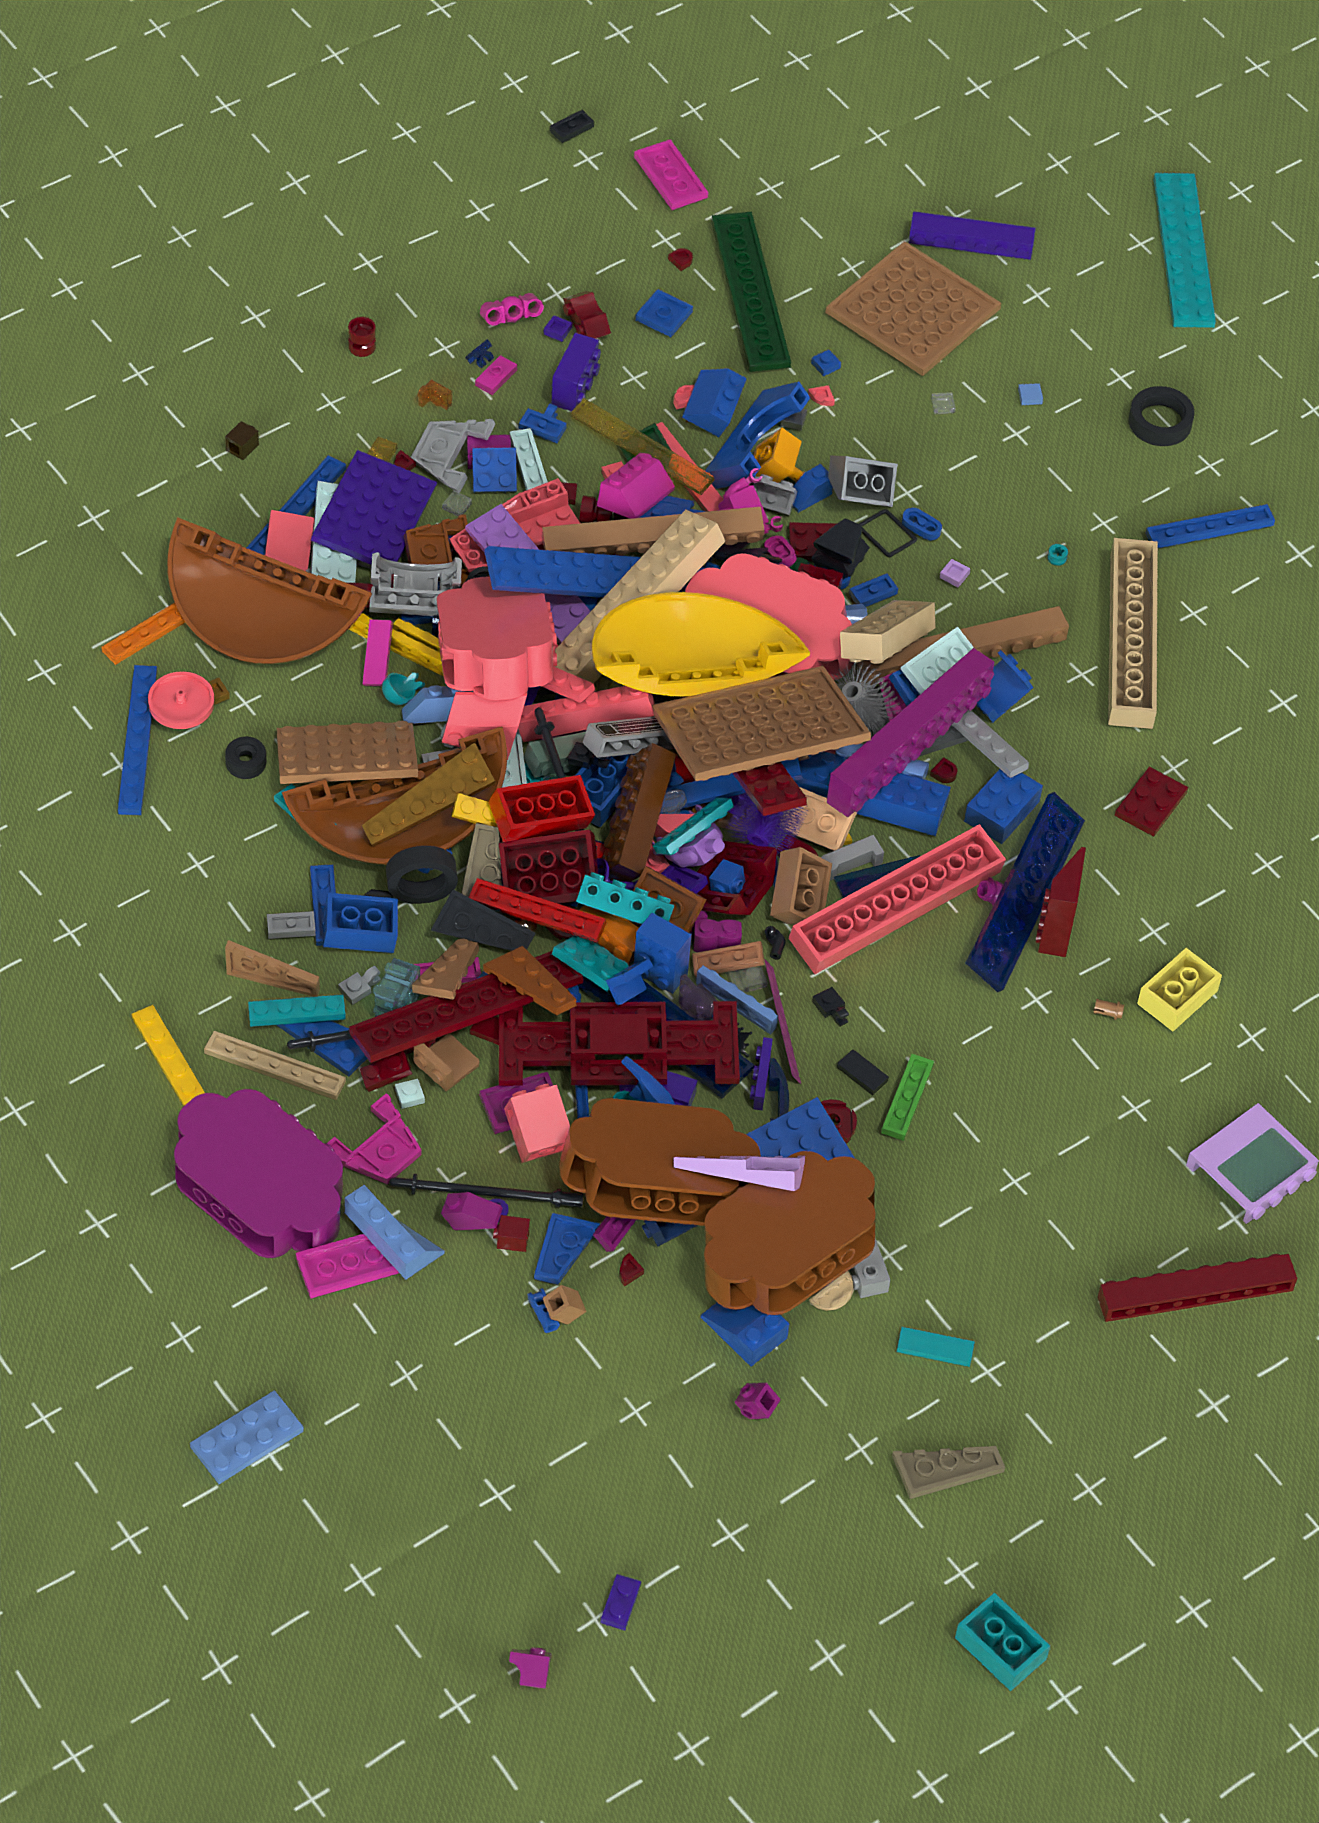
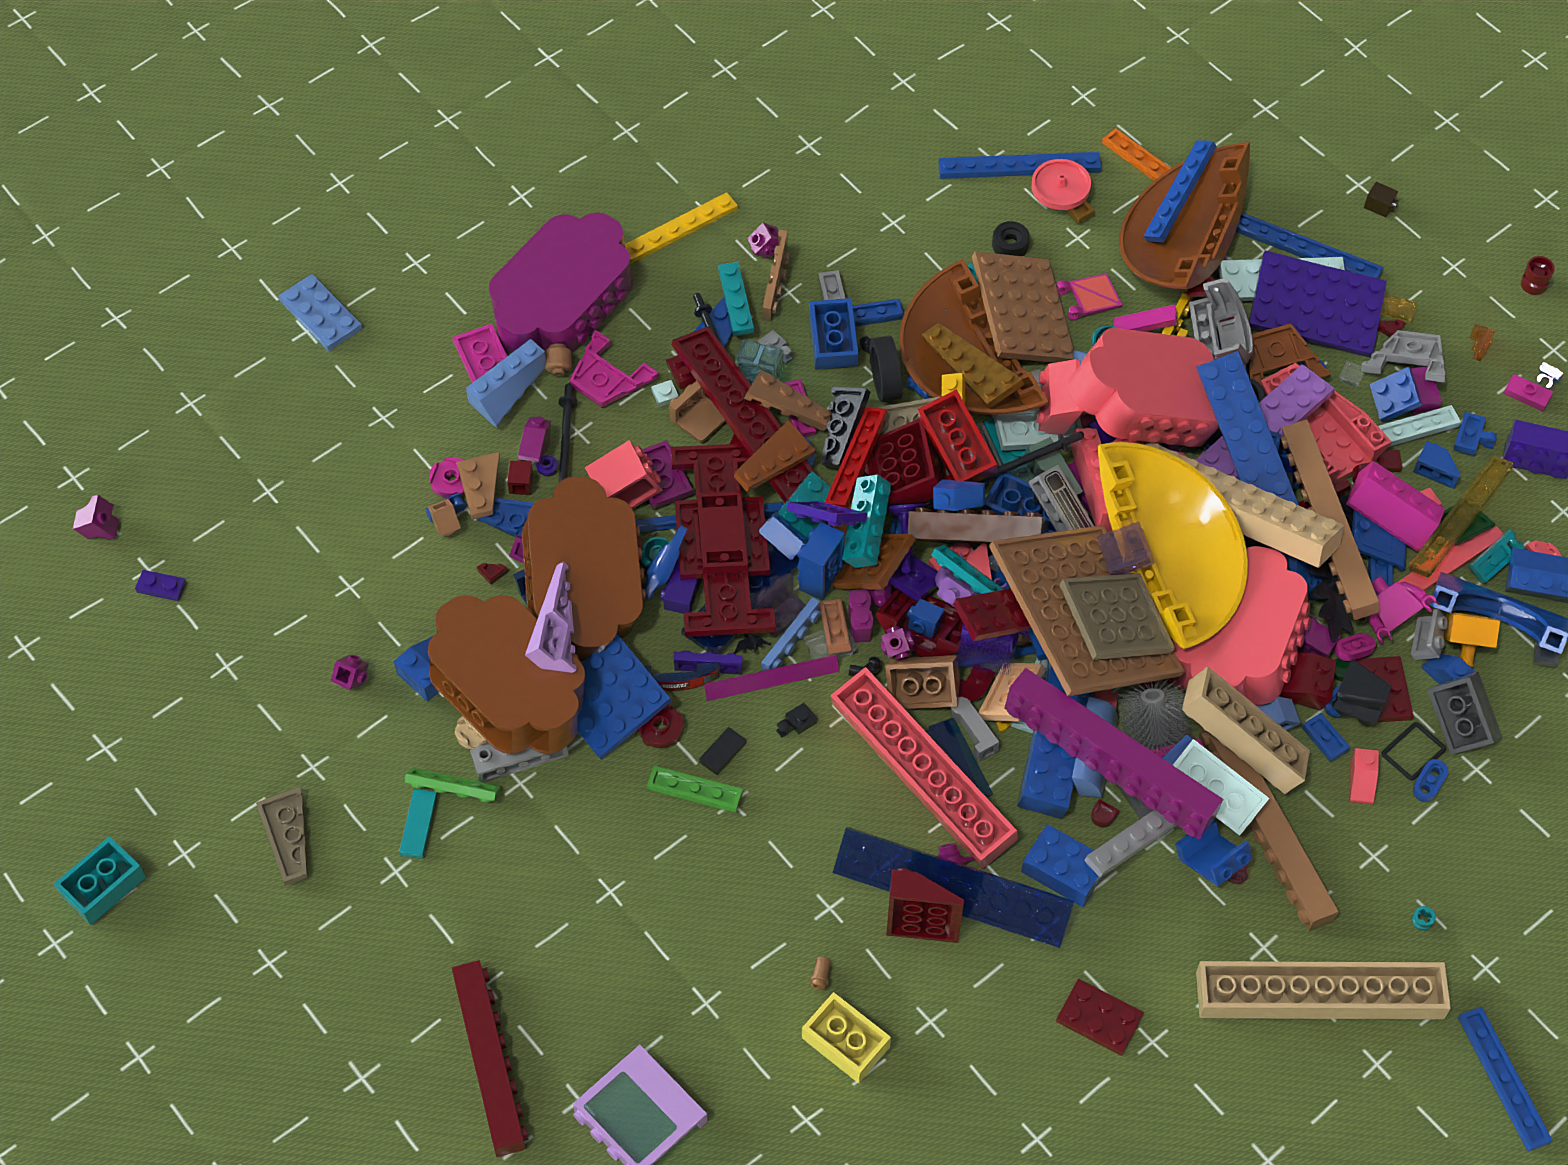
camera: 90 degrees right, 5 degrees up
tan tile [204,1031,346,1100] -> none
coral tile [265,510,314,571] -> none
lavender plate [940,559,970,588] -> none
none -> bright green plate [404,767,502,802]
none -> dark pink plate [429,457,465,498]
none -> medium nougat wing [457,452,500,520]
none -> medium nougat head [545,344,572,377]
none -> magenta brick [747,223,779,258]
none -> dark purple plate [787,501,867,526]
none -> magenta brick [880,626,915,660]
none -> blue slope [933,479,985,511]
none -> flag [1056,273,1122,321]
none -> dark tan plate [1059,573,1175,660]
none -> bracket [1097,522,1155,575]
none -> blue plate [1144,140,1217,242]
none -> coral slope [1349,748,1379,805]
none -> blue slope [1413,441,1460,489]
none -> teal plate [1468,529,1525,583]

